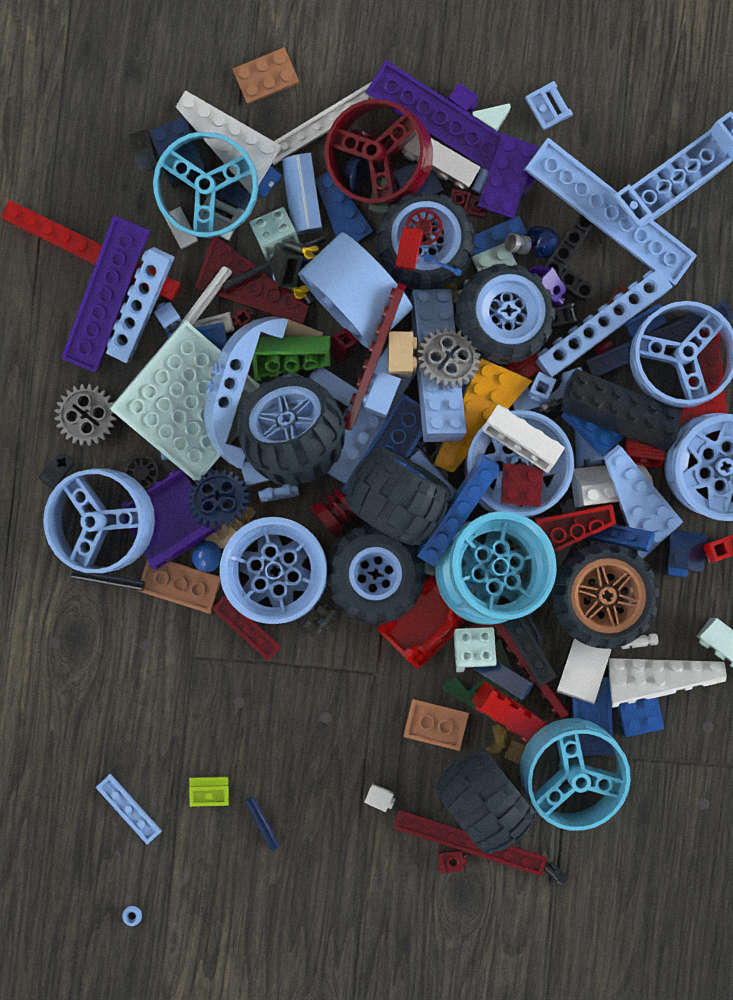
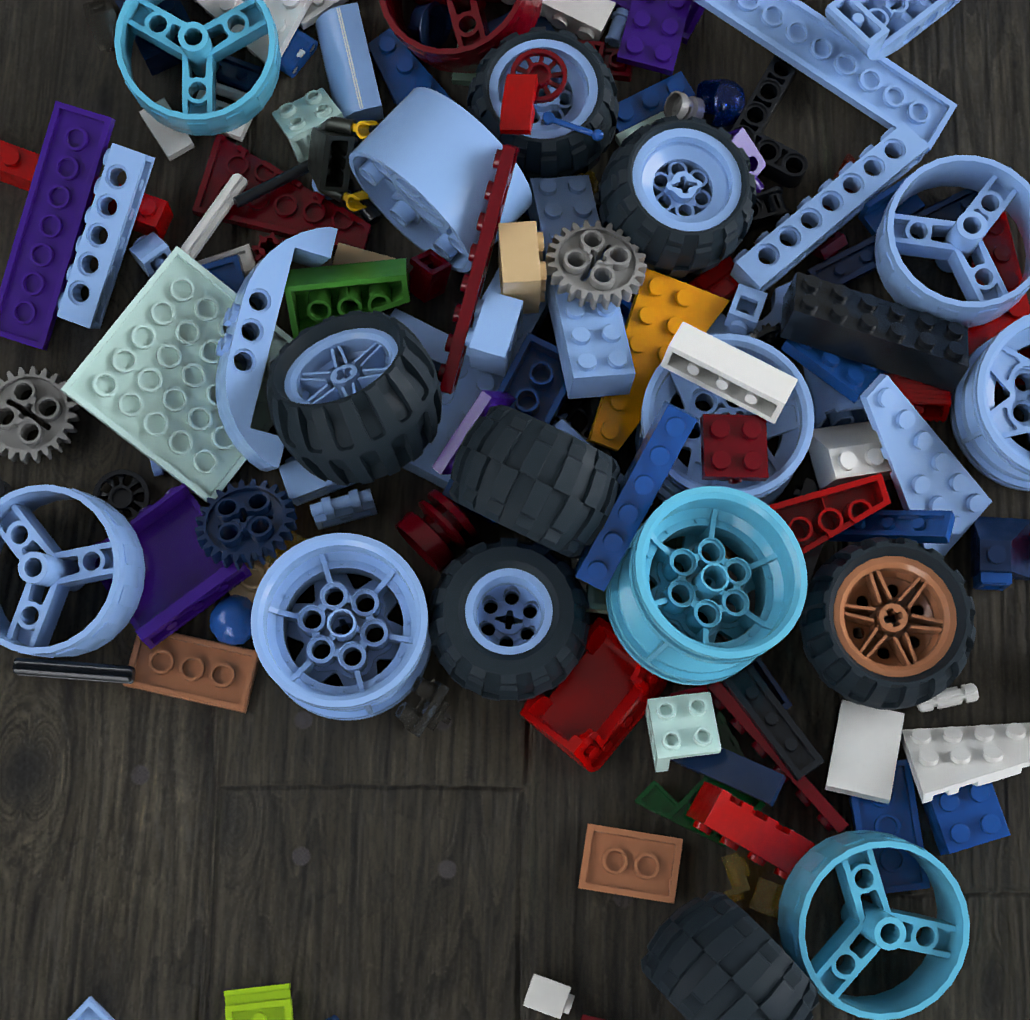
camera: 10 degrees left, 10 degrees down
dark red plate [212,595,281,661] -> none
none -> wing [431,390,516,475]

